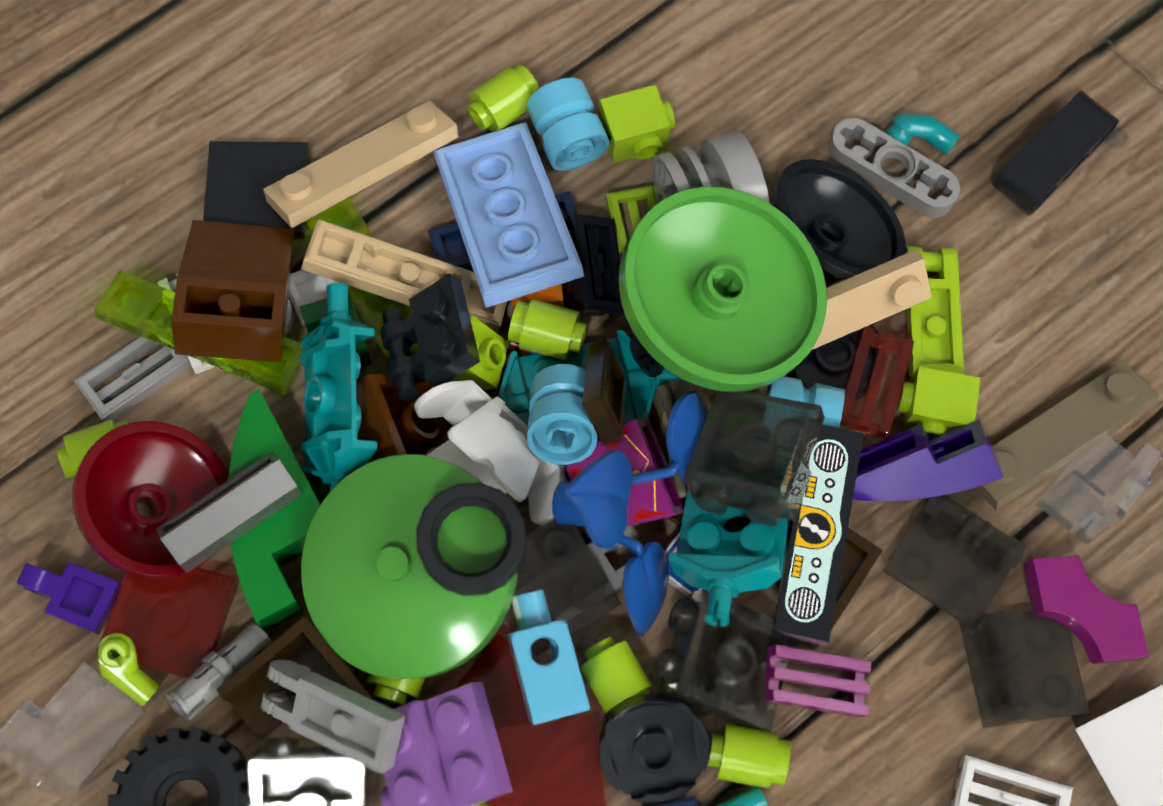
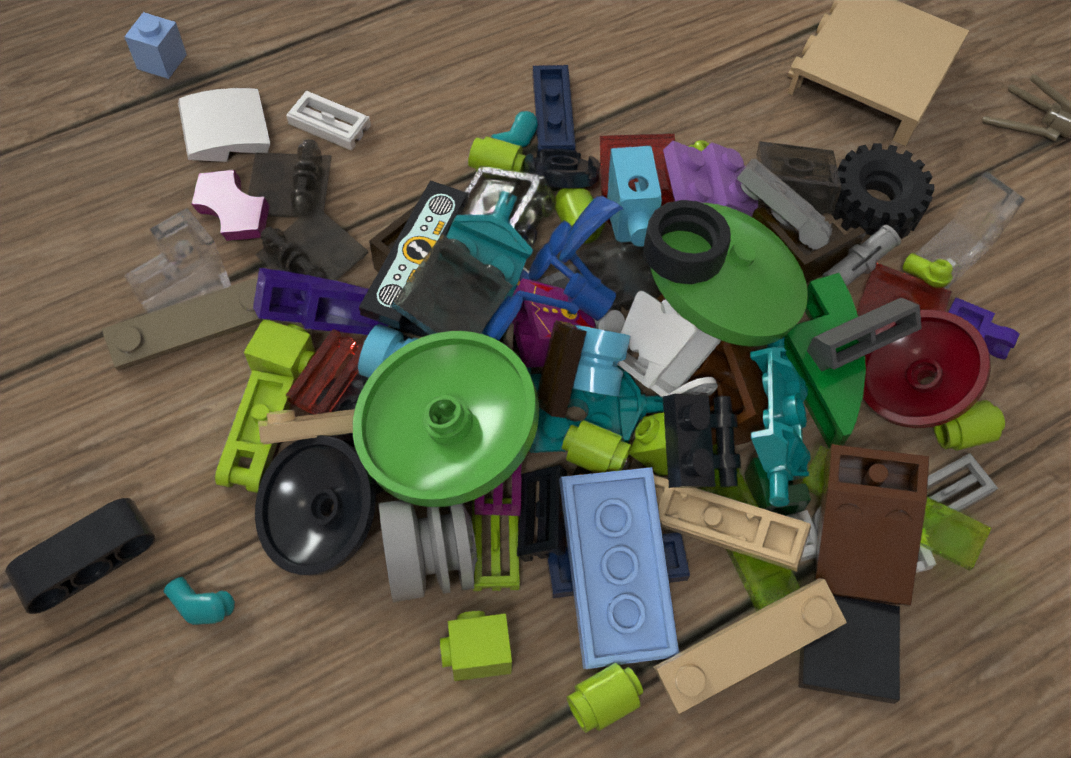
camera: 170 degrees left, 10 degrees down
medium azure wheel [527,78,610,171] -> none
magenta tile [764,645,871,718] -> none
light grey beam [828,118,960,218] -> none

